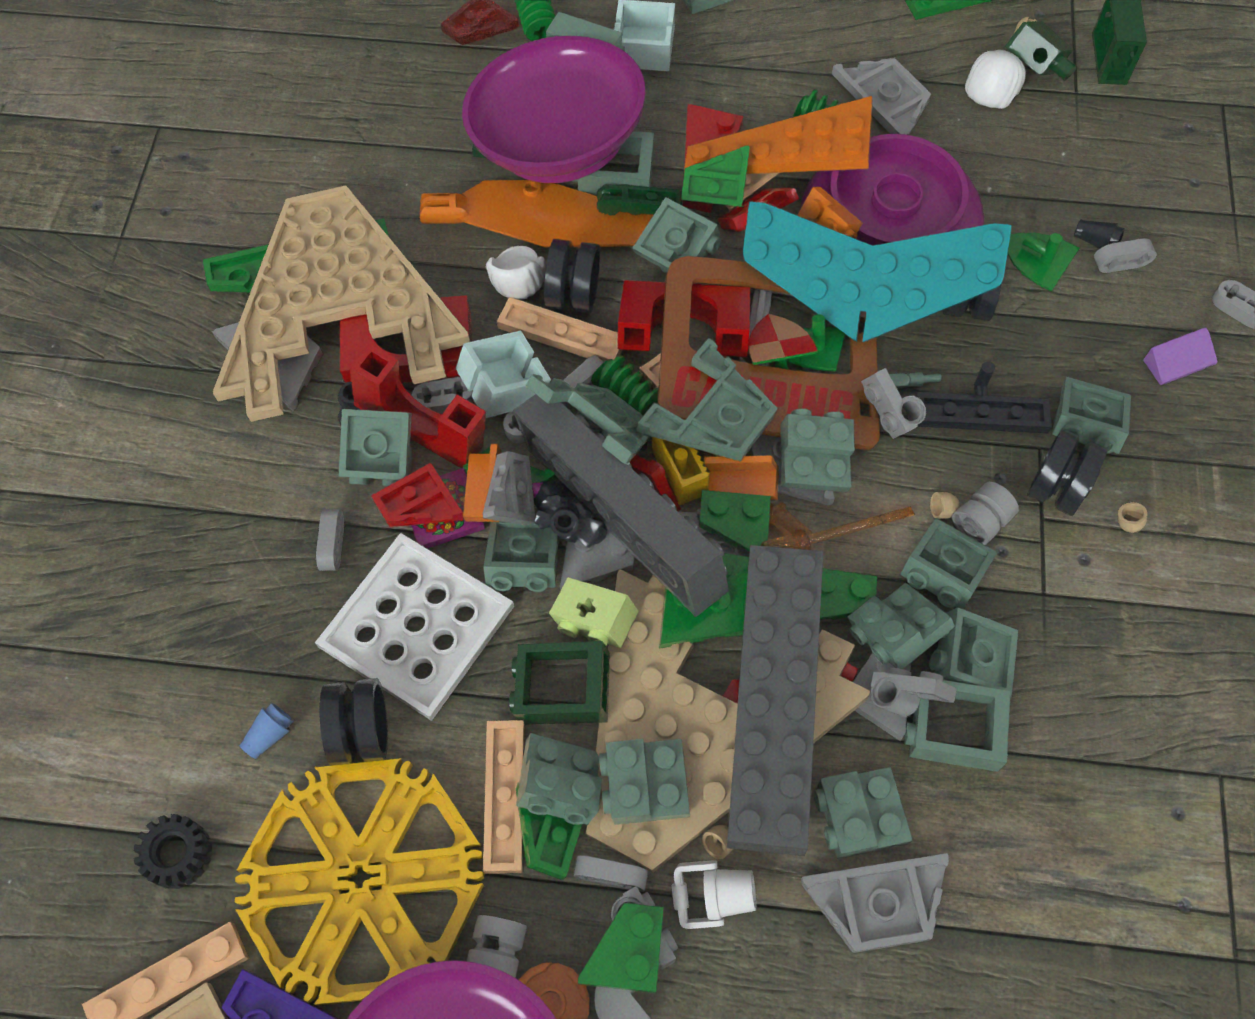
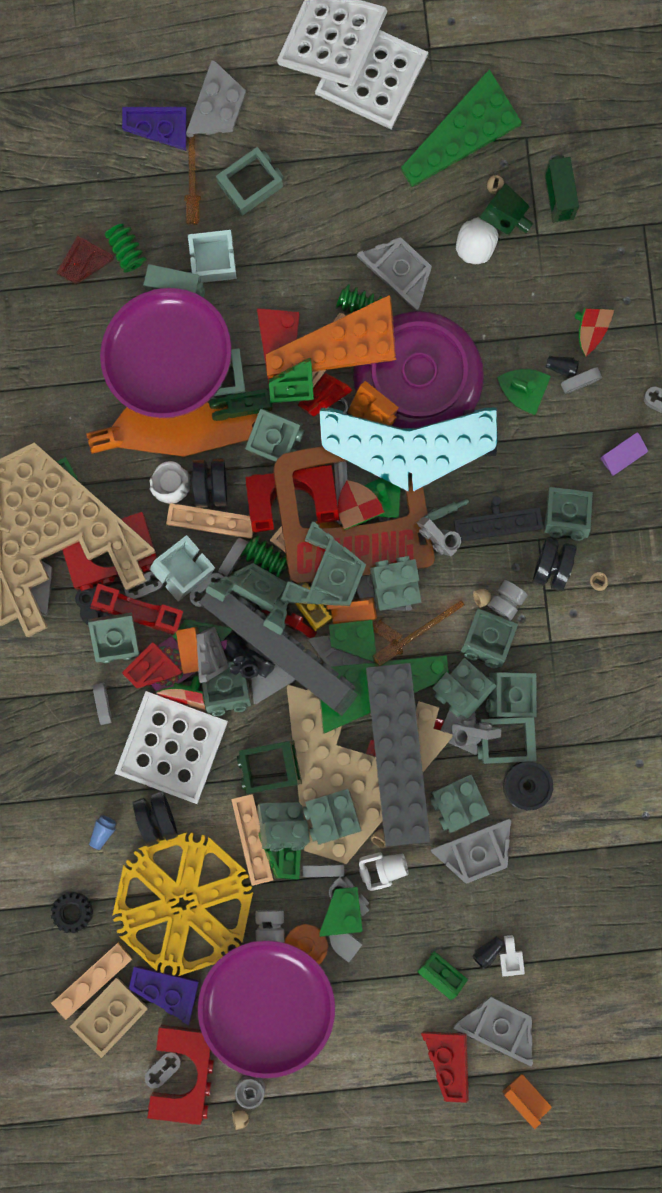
camera: 10 degrees left, 20 degrees up
yellowish green brick [549,577,639,648] -> none
none -> shield [156,676,207,713]
none -> black wheel [502,762,554,810]
none -> shield [575,308,614,357]

